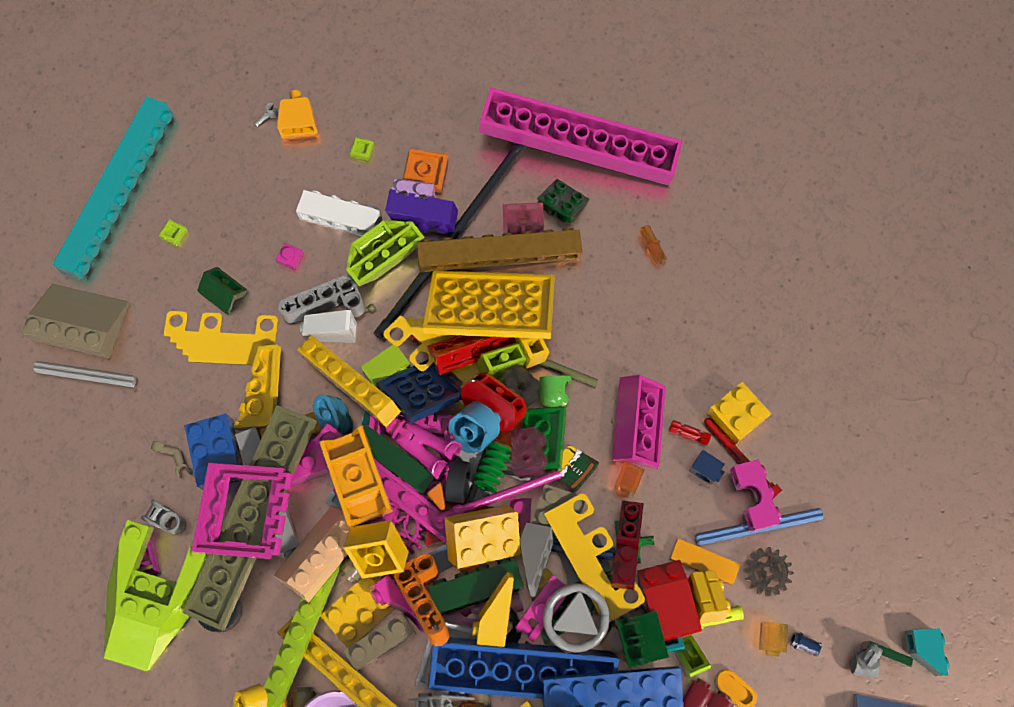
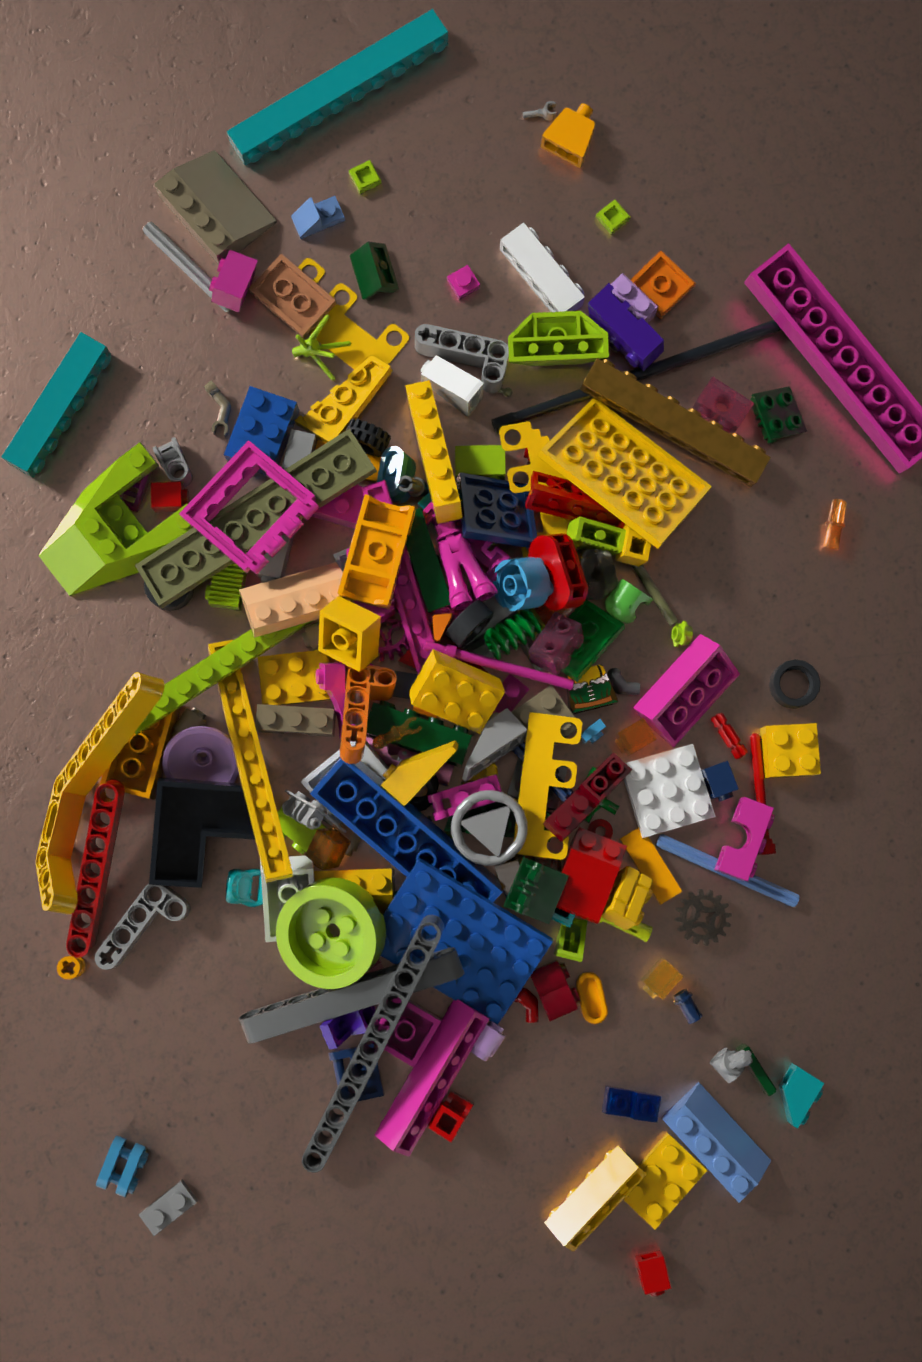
camera: 30 degrees right, 10 degrees up
none -> teal brick [1,332,111,478]
none -> red brick [151,481,189,513]
none -> lime brick [205,563,247,611]
none -> dark pink brick [209,250,258,312]
none -> nougat plate [249,254,337,339]
none -> medium blue slope [291,196,345,239]
none -> lime plant [292,314,351,381]
none -> black tyre [346,419,391,457]
none -> clear orange piece [372,716,422,749]
none -> dark grey pin [398,476,430,497]
none -> dark azure plate [581,719,606,744]
none -> red plate [587,819,613,839]
none -> dark grey arm [607,668,640,695]
none -> white plate [624,744,716,838]
none -> lime plate [671,621,693,647]
none -> black tyre [769,659,821,709]

